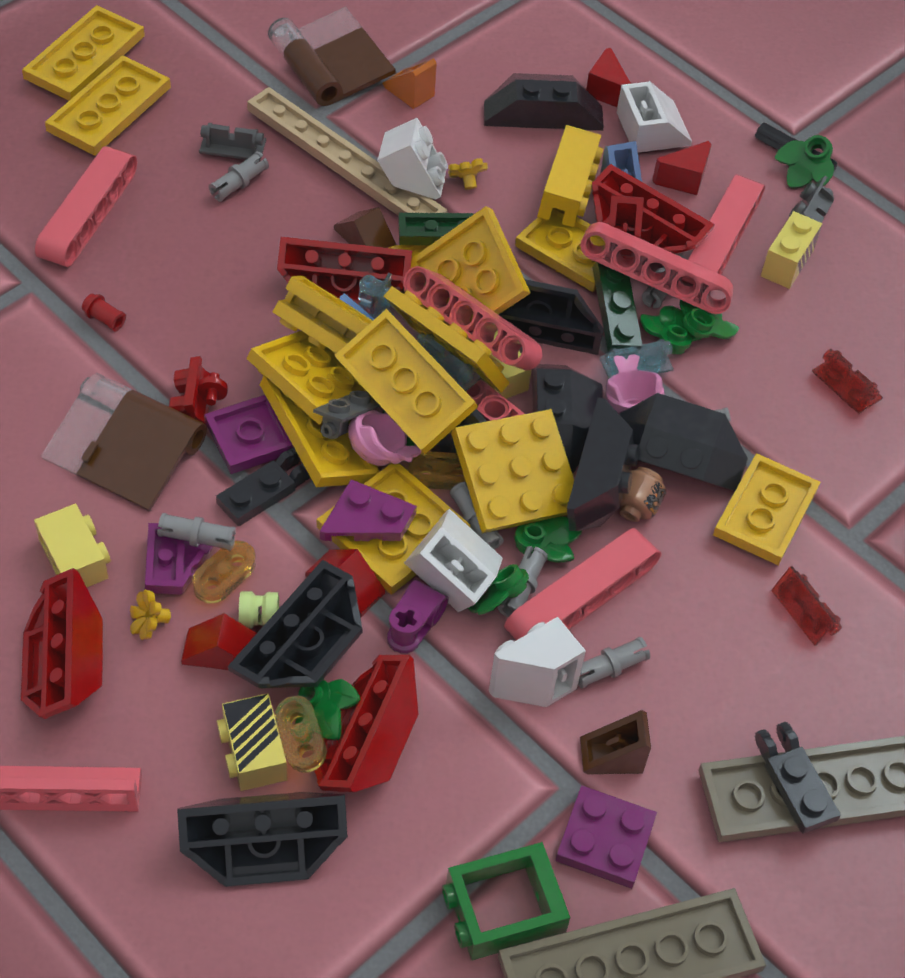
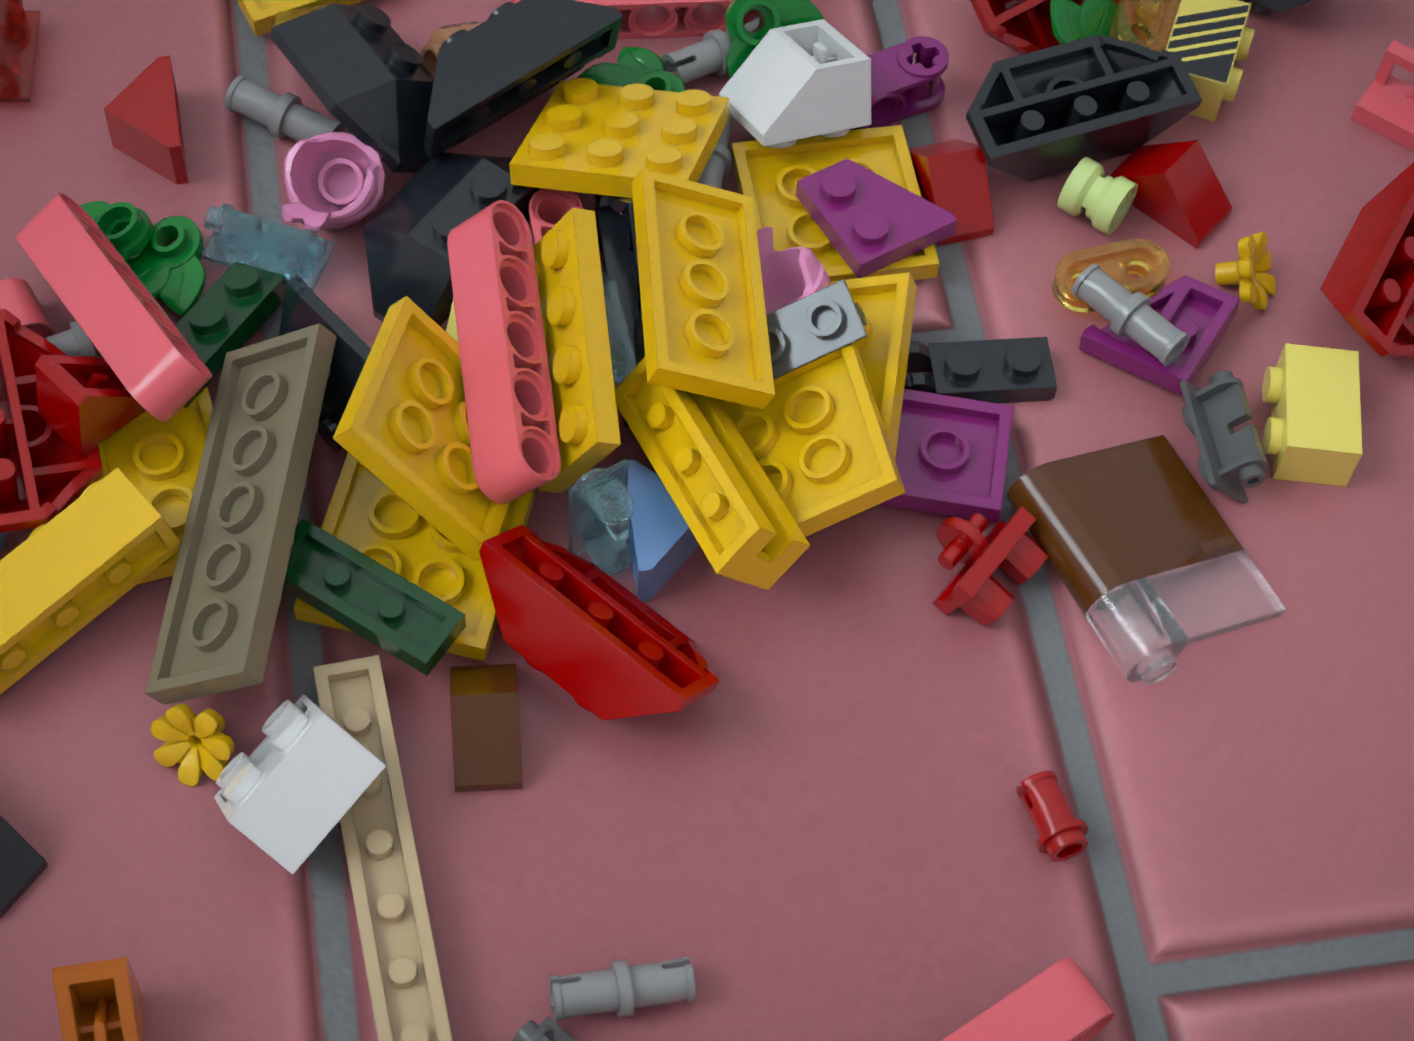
camera: 145 degrees left, 5 degrees up
none -> red slope [104,55,189,185]
none -> dark tan plate [145,323,337,705]
none -> dark grey hinge [1179,370,1268,504]

